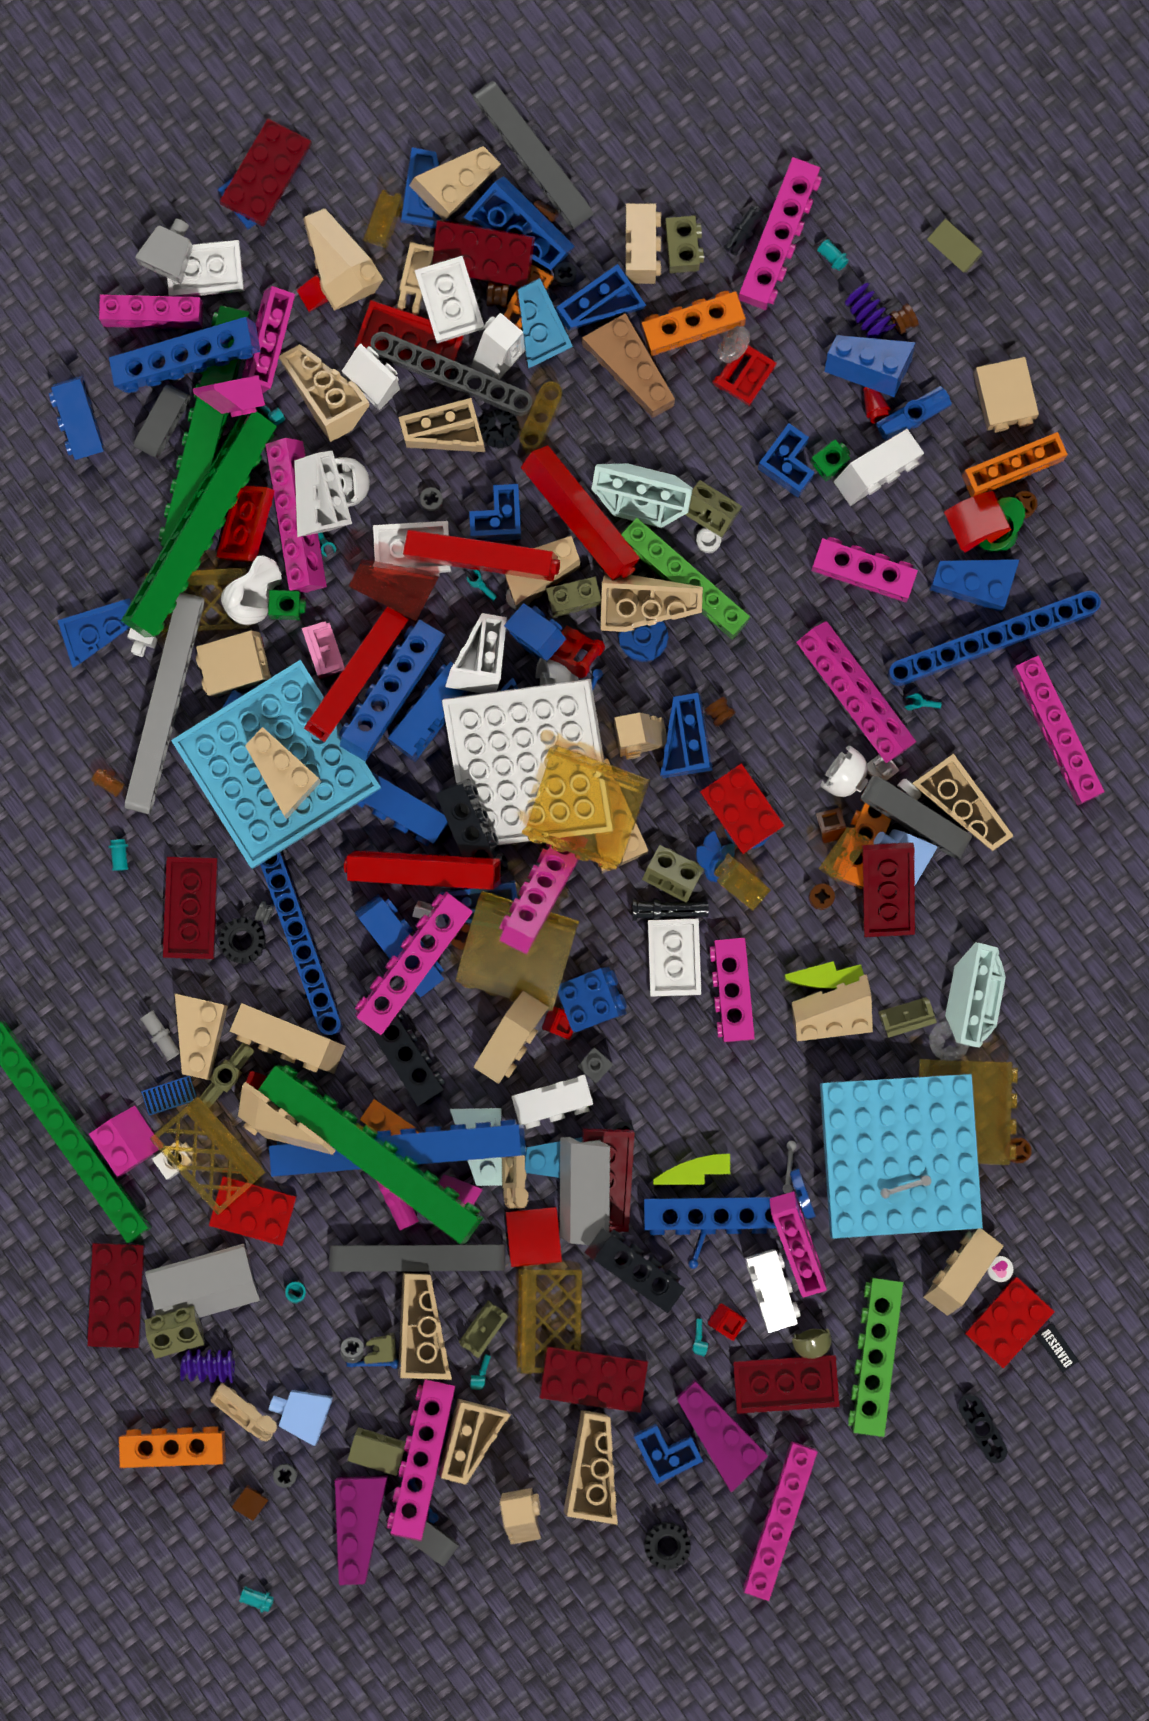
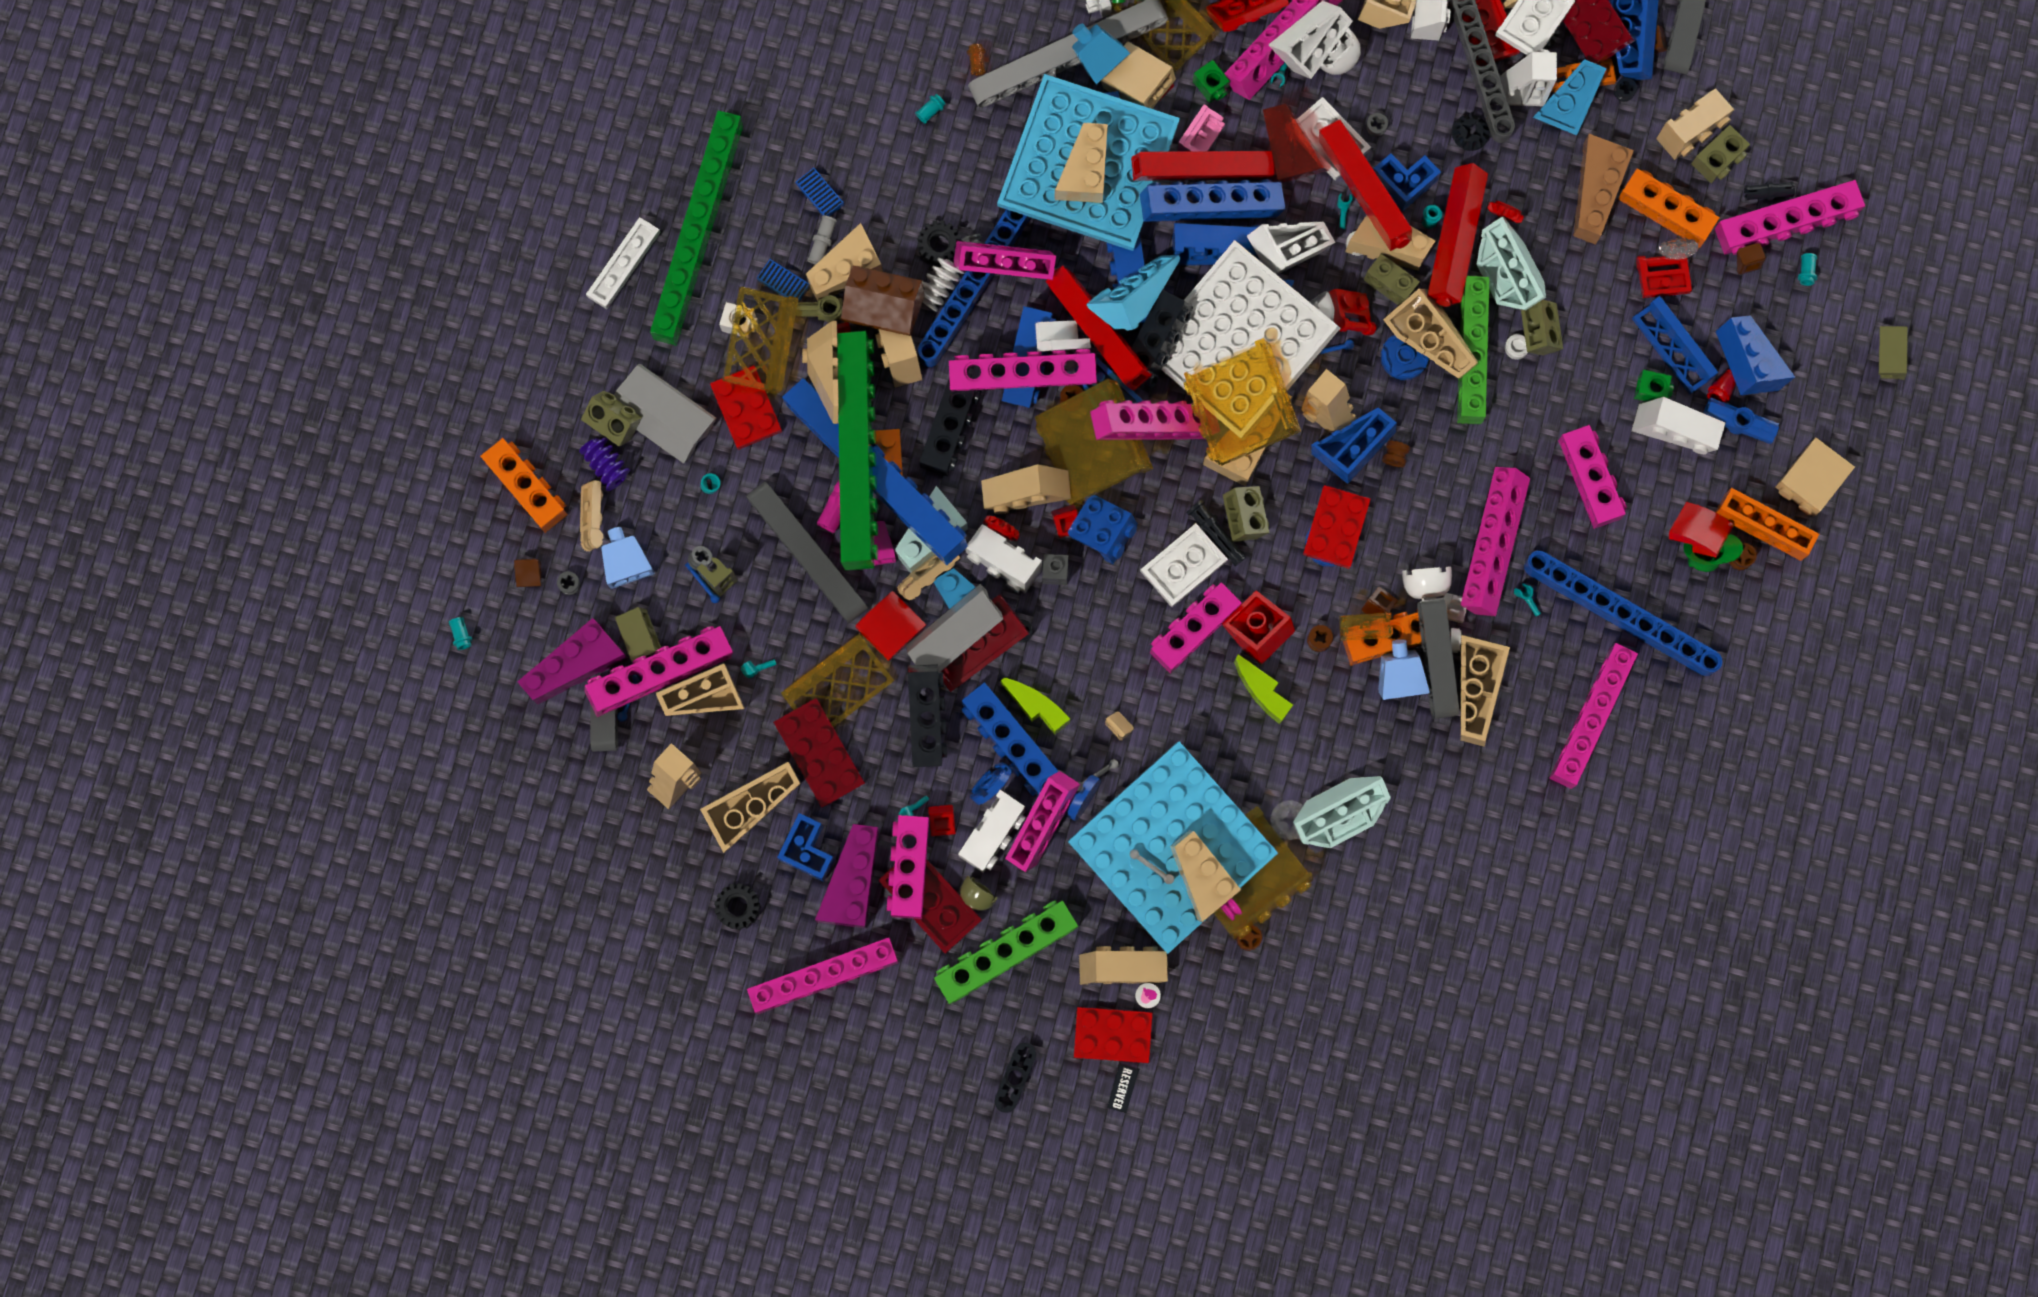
camera: 50 degrees right, 5 degrees down
dark red plate [87,1243,145,1348] -> none
dark pink slope [89,1106,164,1177] -> none
dark red plate [163,857,218,960] -> none
white piece [221,555,282,625] -> none
tan wedge [398,1272,452,1379] -> none
tan wedge [399,398,485,452] -> none
olive hinge [459,1300,509,1358] -> none
reddish brown wheel [487,282,509,309] -> none
blue brick [504,603,566,662] -> none
clear yellow beam [520,381,562,454] -> none
blue wedge [555,264,646,331] -> none
blue hinge [688,1234,706,1269] -> none
blue plate [696,831,735,882] -> none
clear yellow hinge [714,853,771,911] -> none
blue brick [758,423,815,498] -> none
tan wedge [792,974,873,1041] -> none
dark purple piece [845,282,896,339] -> none
dark red plate [862,842,915,937] -> none
olive hinge [878,997,937,1038] -> none
reddish brown wheel [889,304,919,335] -> none
blue wedge [929,560,1019,612] -> none
none -> white plate [586,217,660,309]
none -> tile [795,168,844,217]
none -> reddish brown slope [841,265,925,336]
none -> dark pink brick [887,815,929,919]
none -> white piece [922,258,965,312]
none -> dark pink brick [953,241,1056,280]
none -> blue tile [970,763,1011,805]
none -> red gear [983,516,1019,542]
none -> white panel [1035,321,1091,352]
none -> dark azure torso [1072,23,1130,84]
none -> medium azure wedge [1087,255,1180,331]
none -> tan slope [1105,712,1134,740]
none -> tan wedge [1170,830,1241,922]
none -> dark pink bush [1221,898,1242,921]
none -> red slope [1222,591,1295,665]
none -> teal pin [1422,205,1442,229]
none -> red gear [1487,200,1525,223]
none -> blue fence [1632,296,1718,395]
none -> reddish brown slope [1737,243,1766,275]

